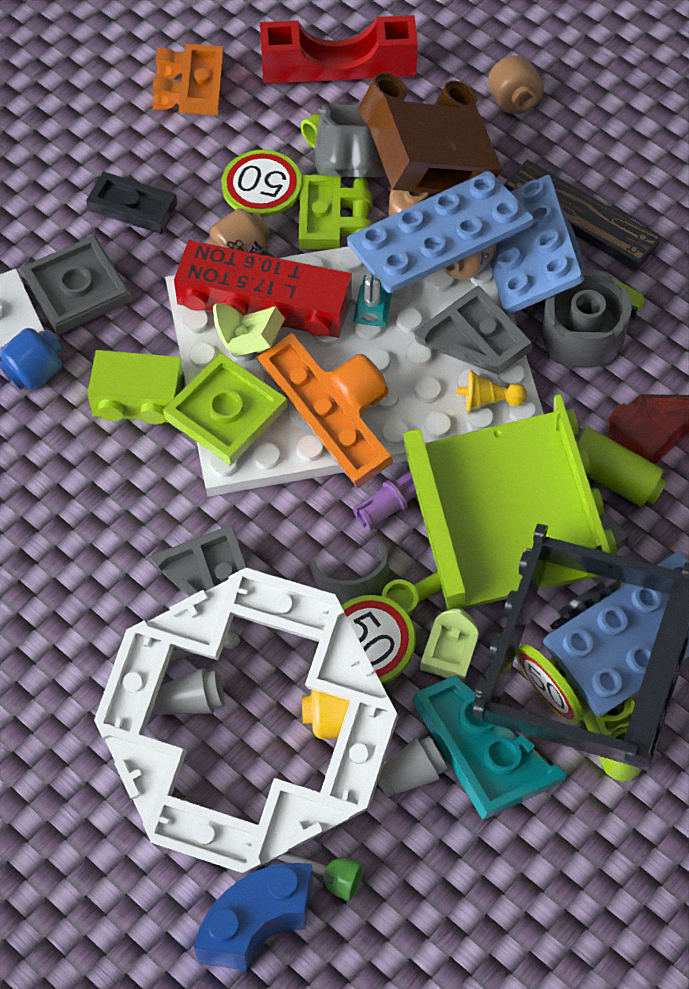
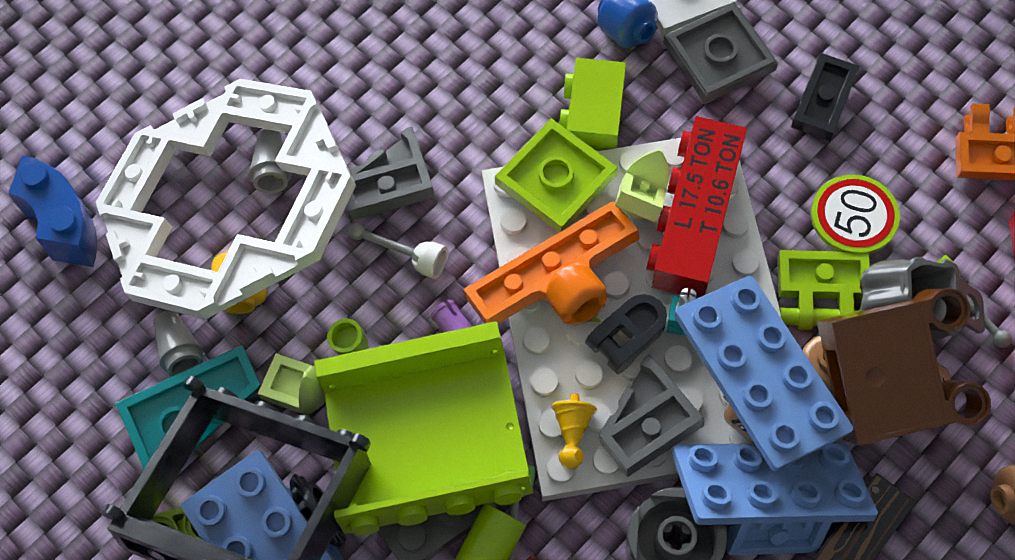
camera: 95 degrees right, 5 degrees up
medium nougat head [207,208,270,255] -> none
bright green hinge [276,852,364,901] -> none
dark grey helmet [309,542,390,606] -> none
piece [341,595,416,684] -> none
piece [515,644,584,724] -> none
none -> hinge [348,223,448,279]
none -> black plate [585,294,667,375]

